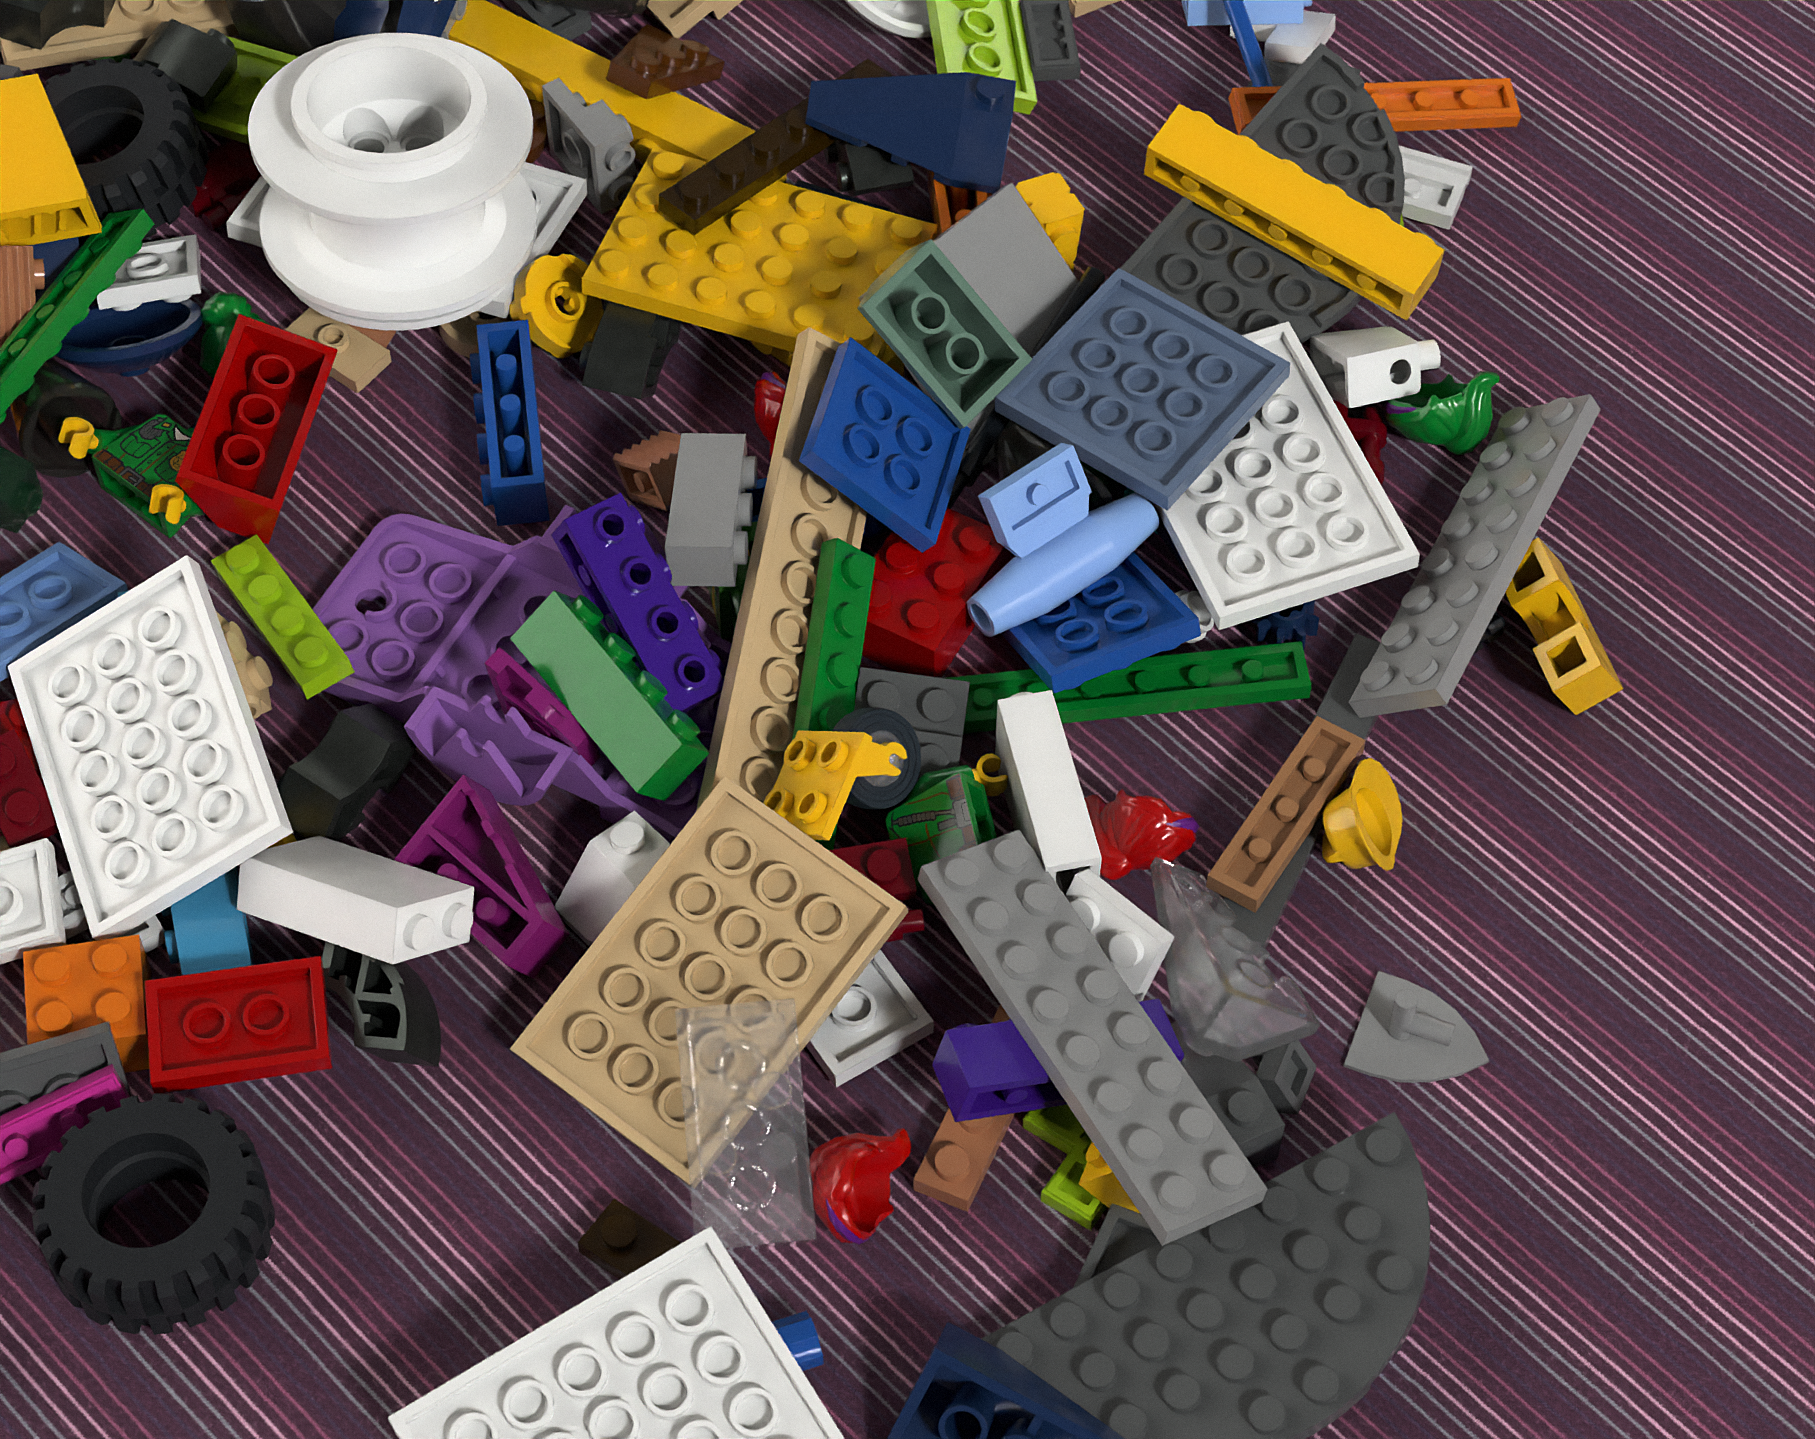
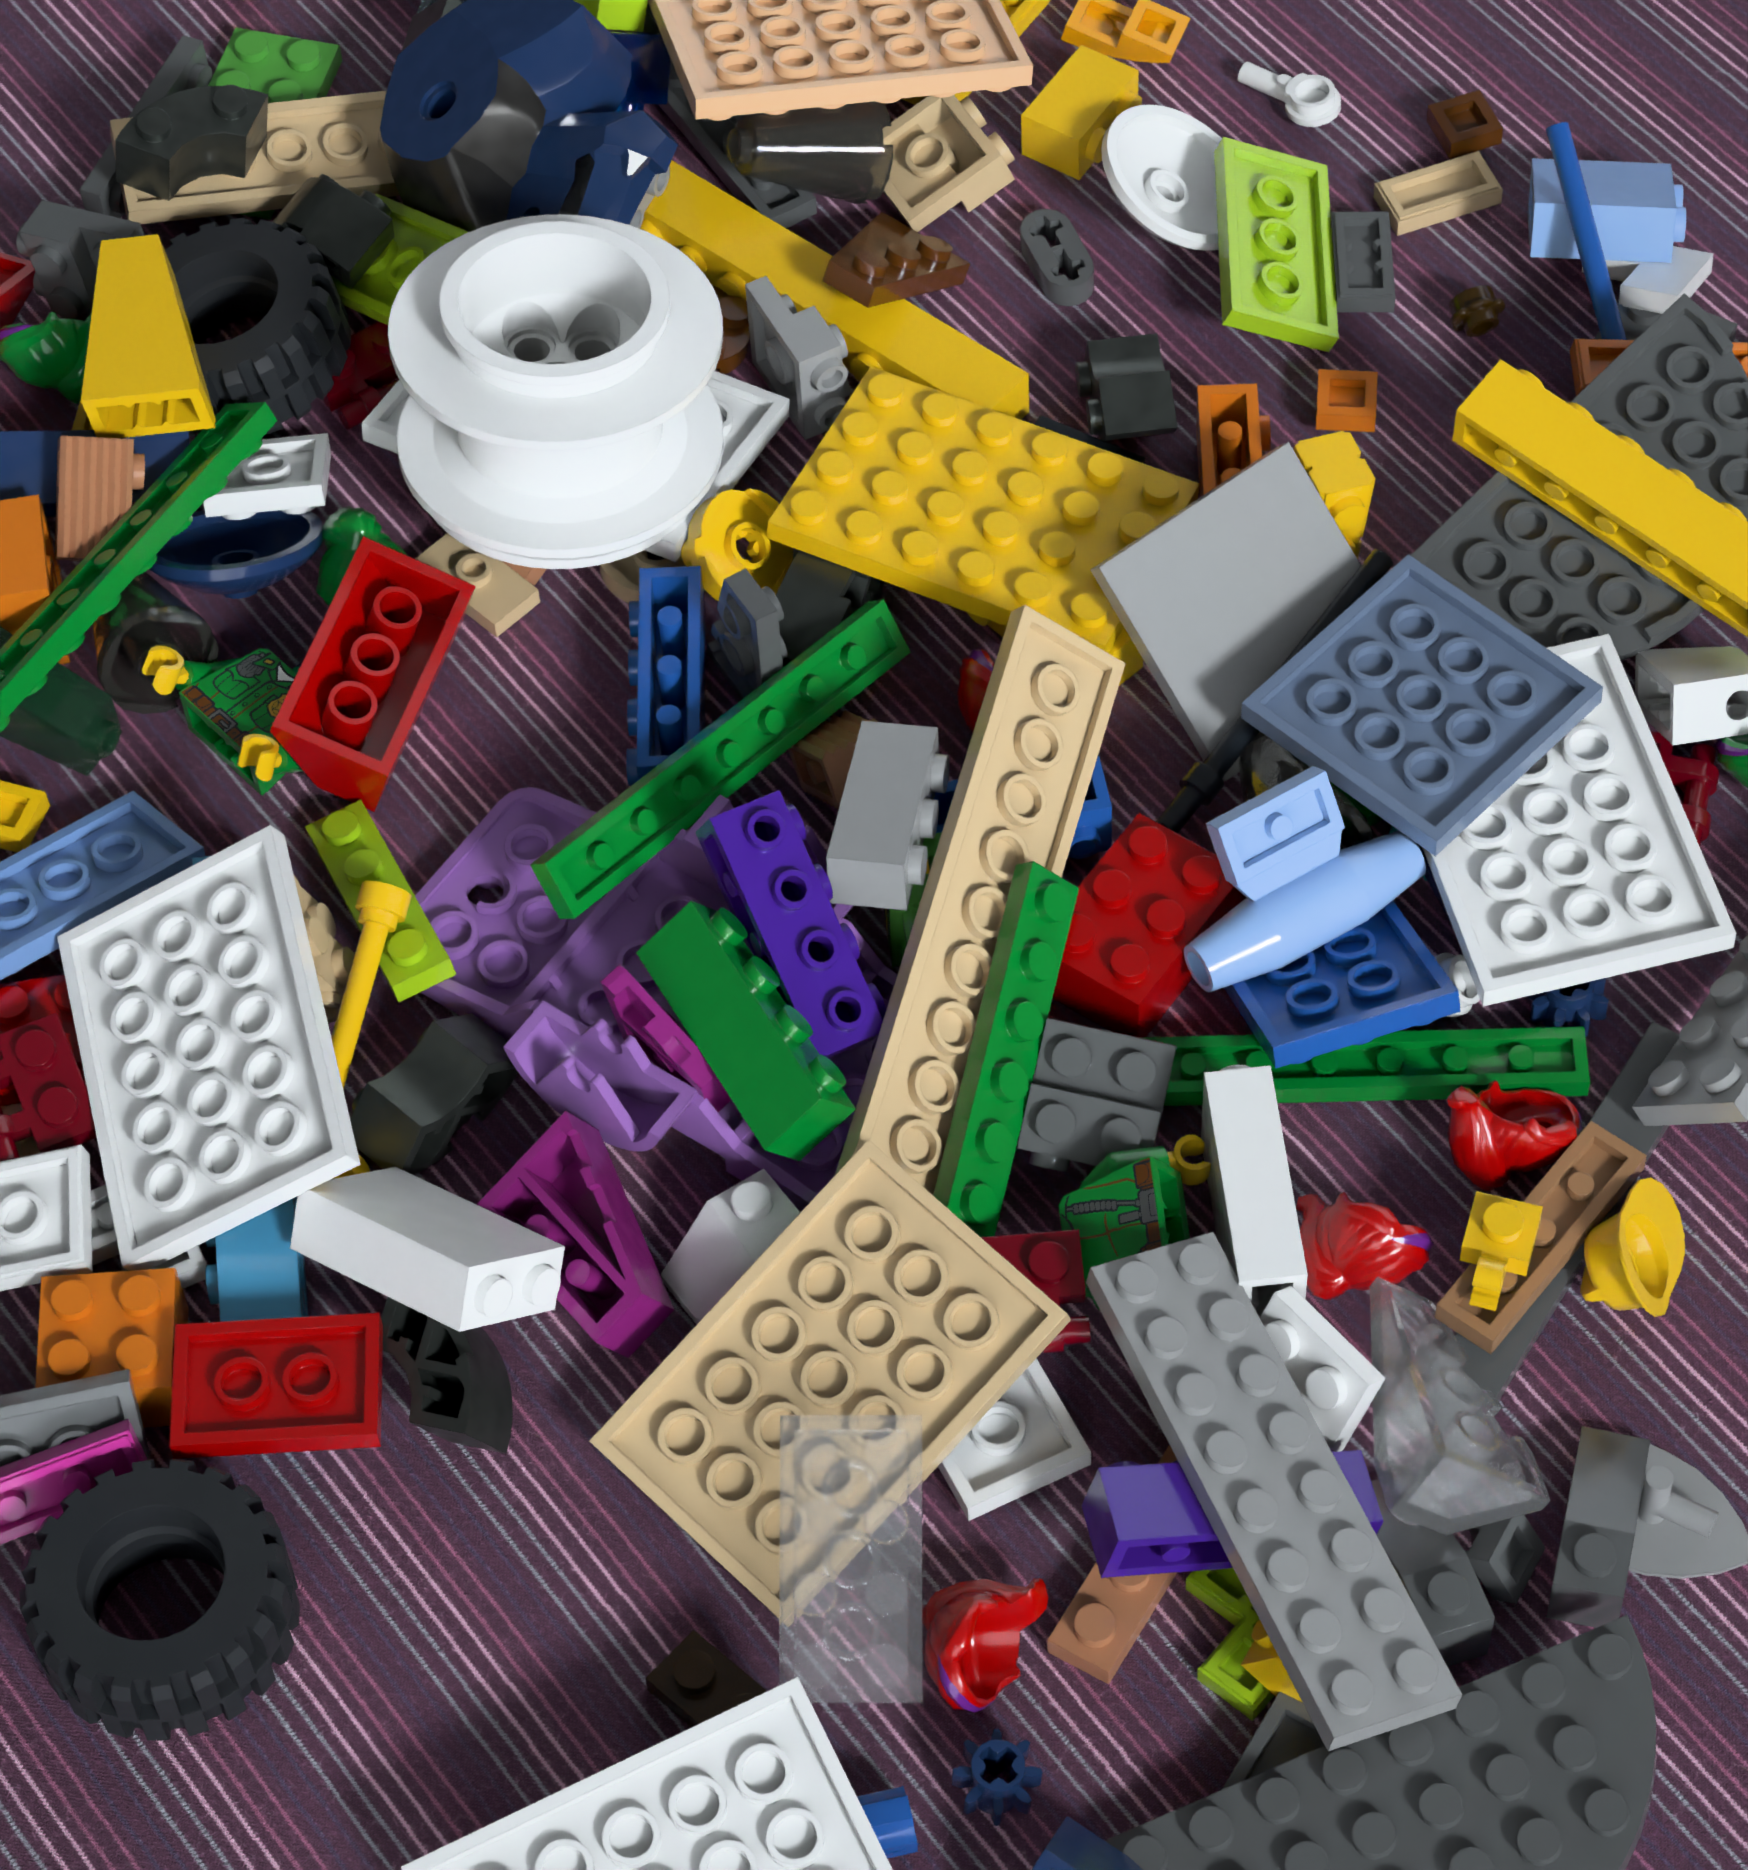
camera: 10 degrees right, 0 degrees up
dark brown plate [658,58,893,235] -> none
yellow plate [763,708,921,841] -> none
blue plate [799,338,971,553] -> none
dark blue wedge [805,72,1016,194] -> none
sand green slope [857,239,1033,429] -> none
none -> yellow piece [331,880,412,1089]
none -> green plate [530,599,910,919]
none -> dark grey wing [706,568,787,700]
none -> dark blue gear [952,1729,1042,1826]
none -> dark grey beam [1020,209,1094,306]
none -> orange plate [1316,369,1378,432]
none -> red hair [1447,1080,1582,1191]
none -> dark brown plate [1449,285,1505,337]
none -> yellow plate [1460,1191,1543,1311]
none -> dark grey slope [1546,1426,1650,1628]

